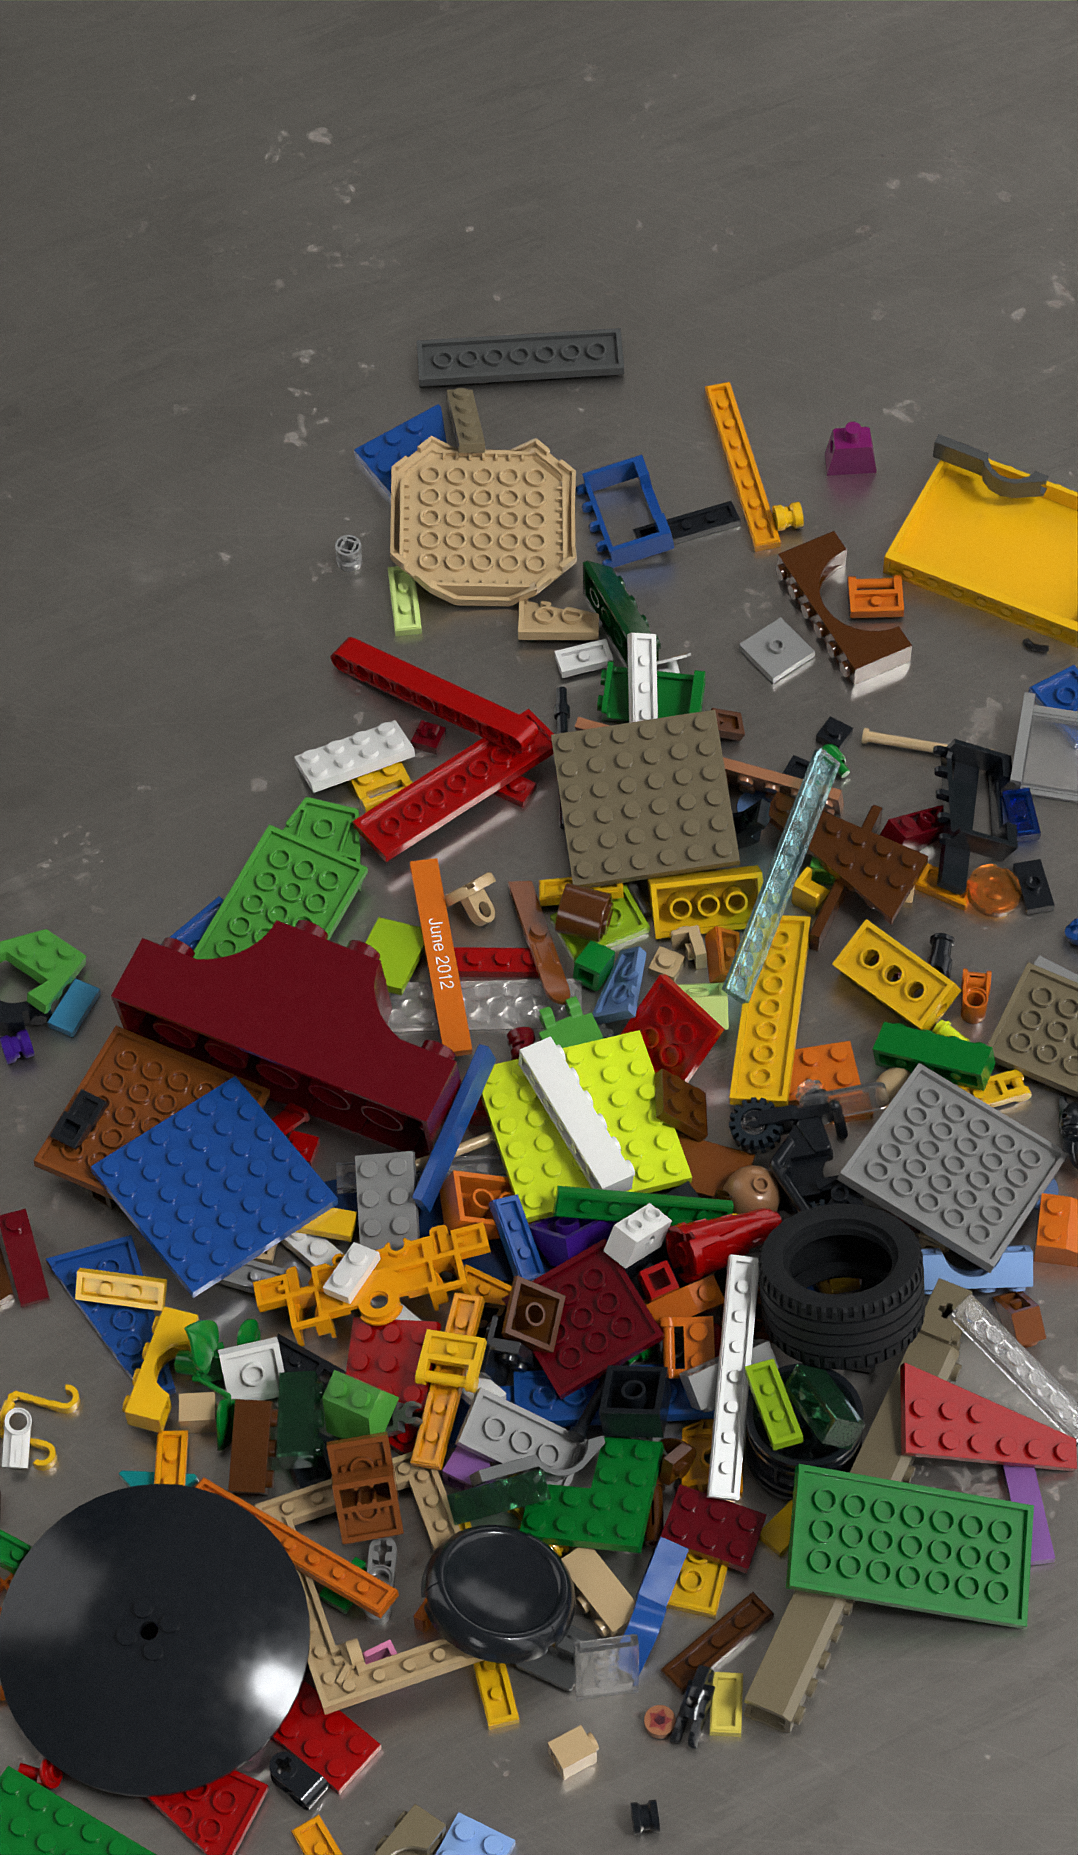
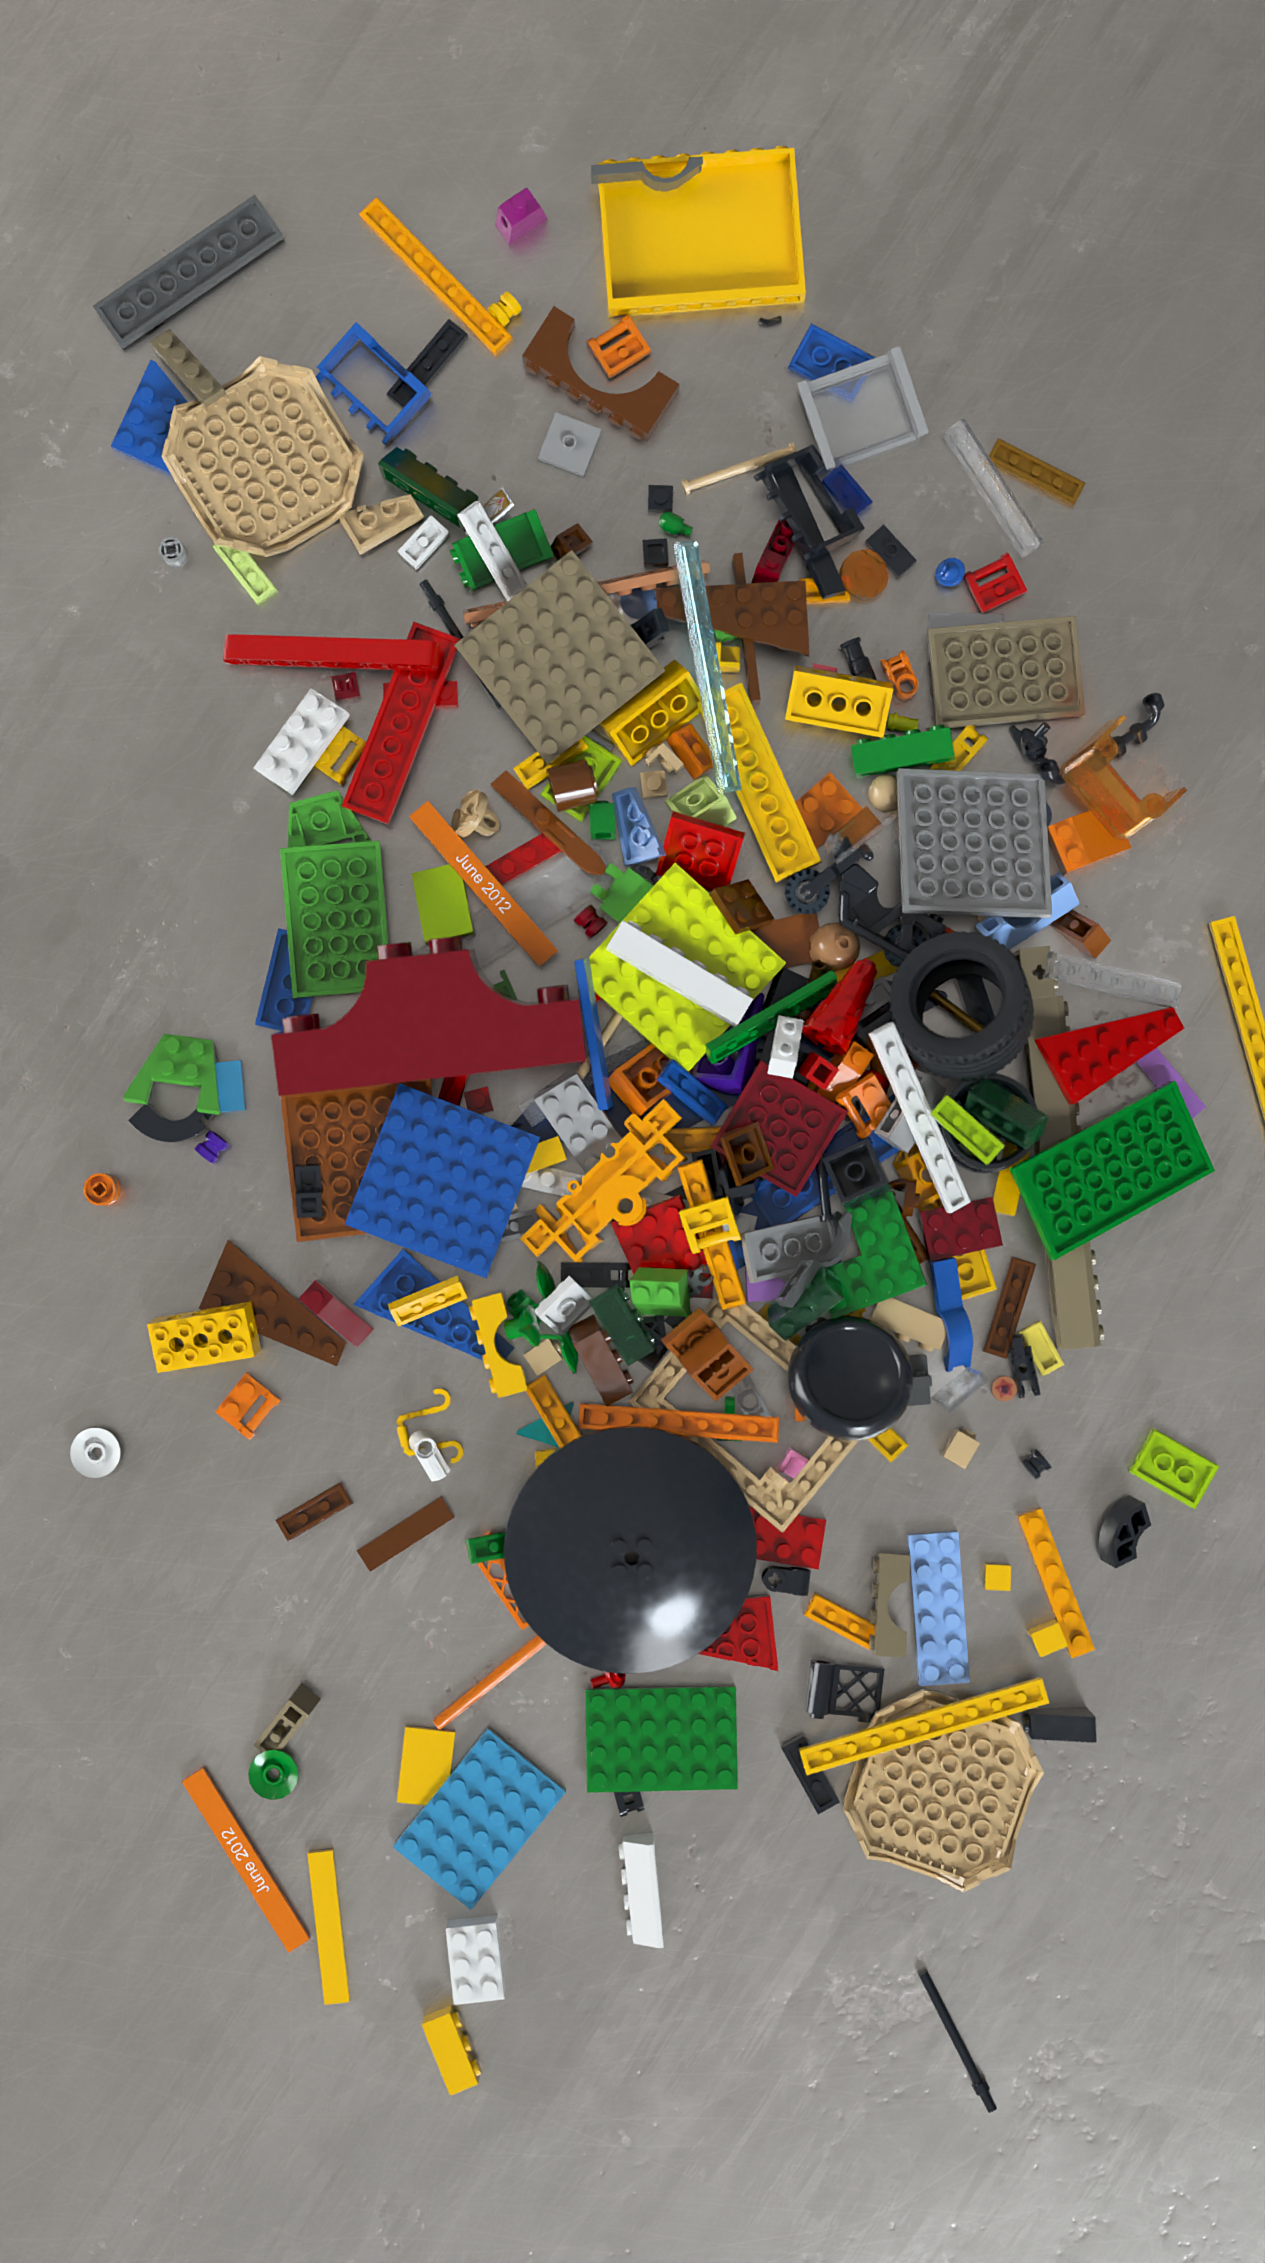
camera: 30 degrees left, 30 degrees up
white plate [323,1242,381,1304] -> none

